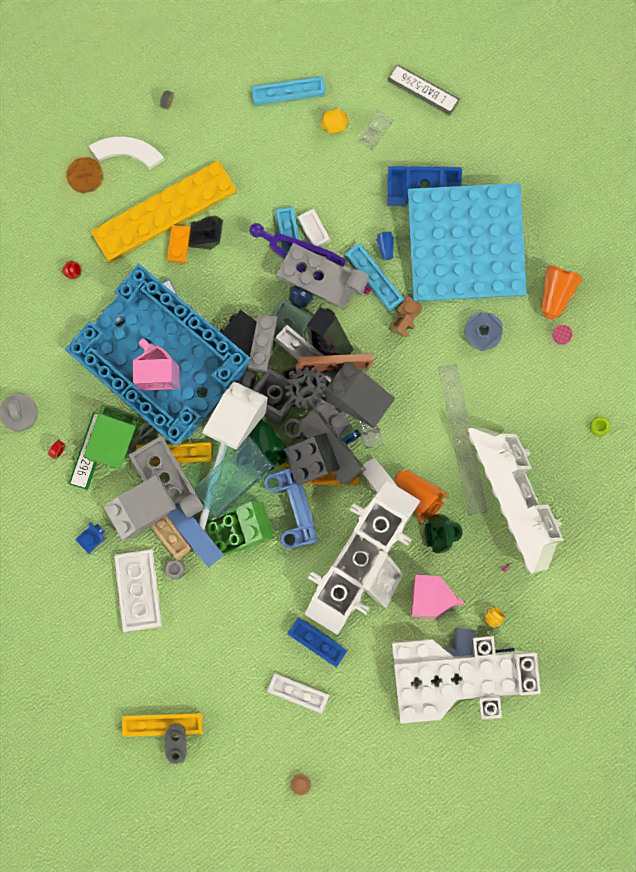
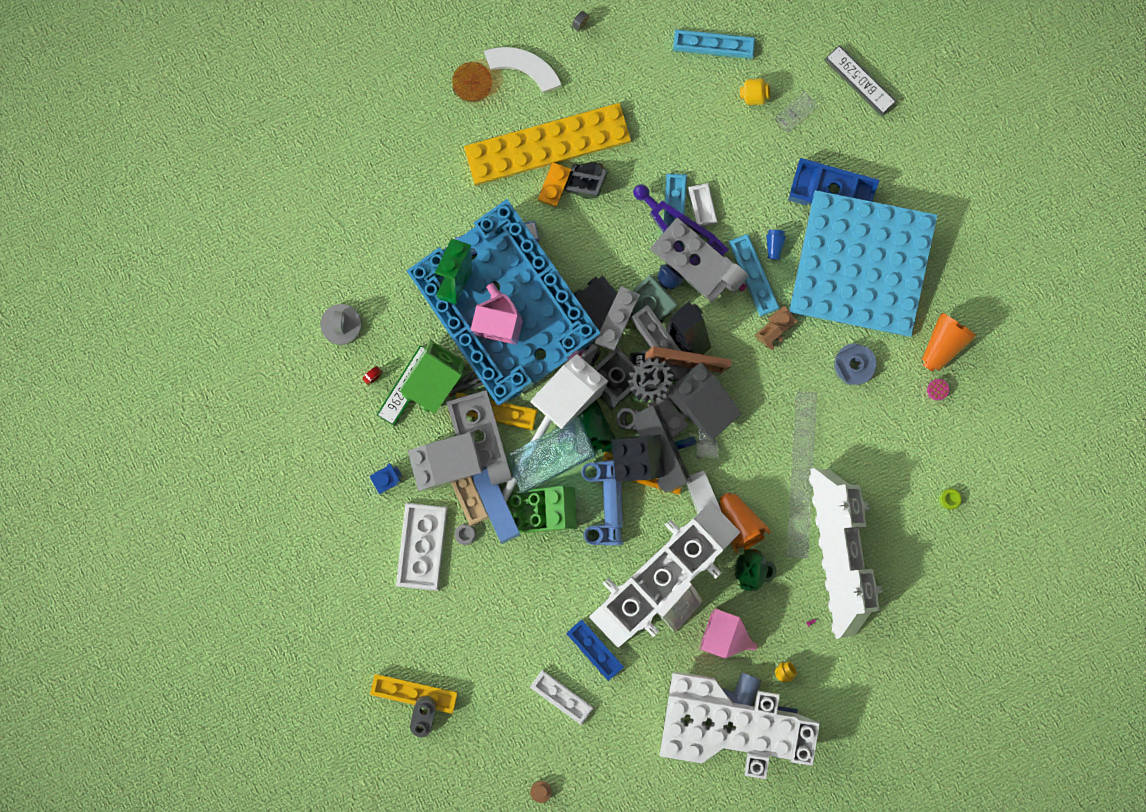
camera: 10 degrees right, 5 degrees up
red plate [61,261,81,280] -> none
none -> green panel [435,238,472,305]

